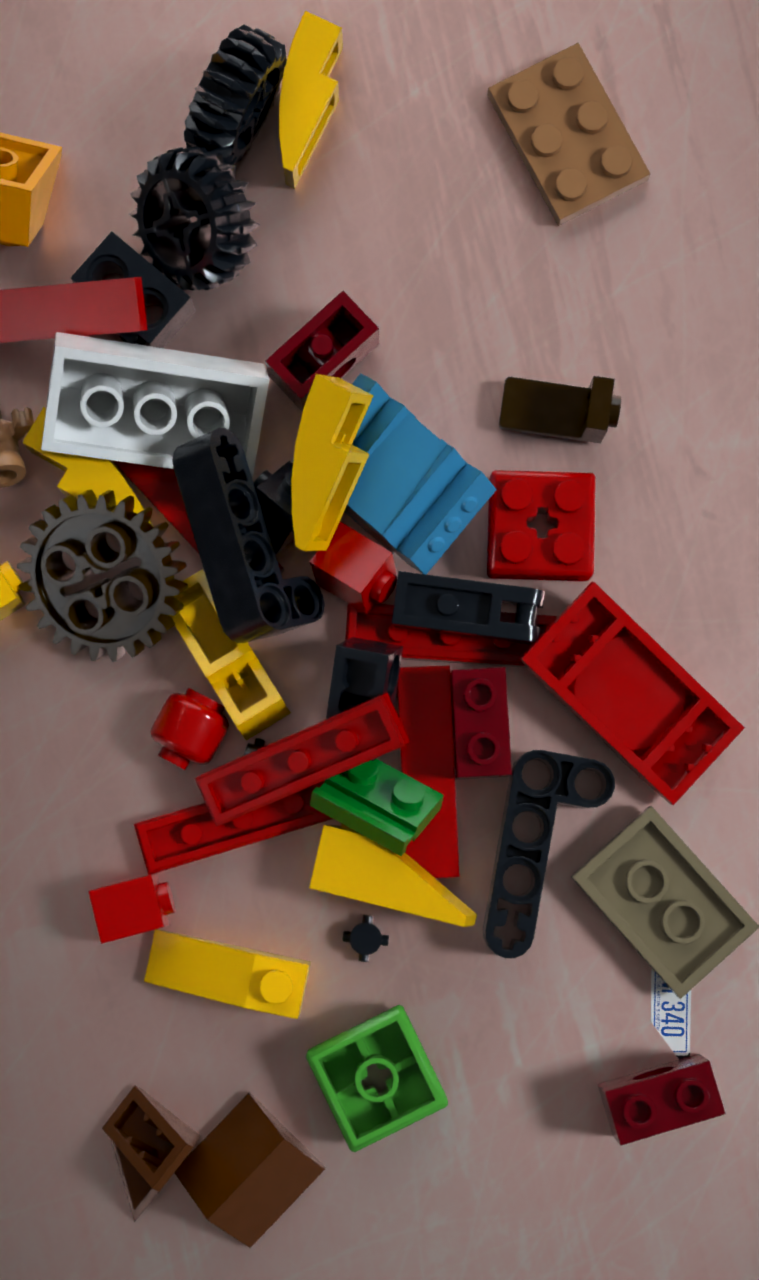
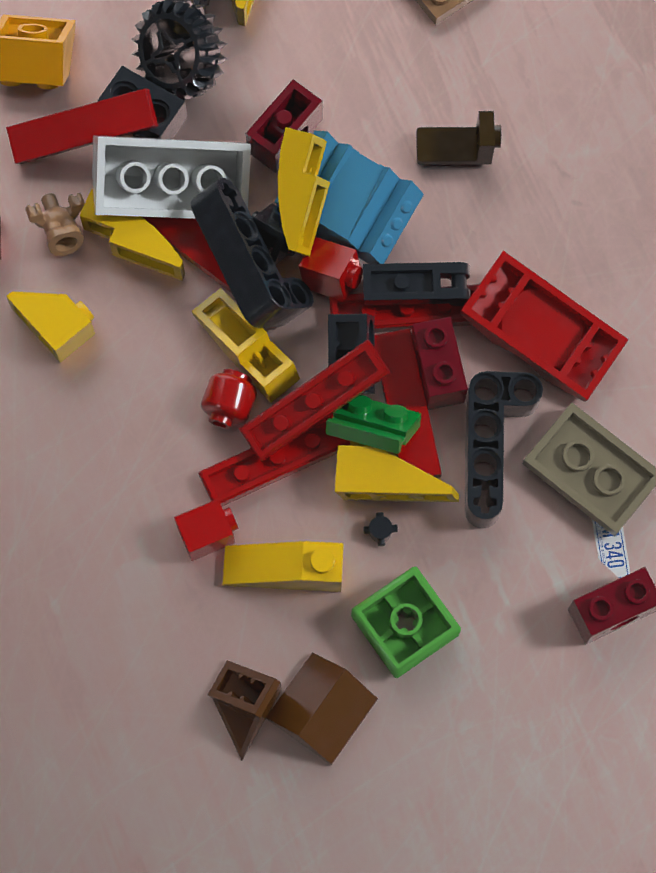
camera: 10 degrees left, 10 degrees down
dark brown gear [17,489,188,662] -> none
red brick [487,470,596,581] -> none

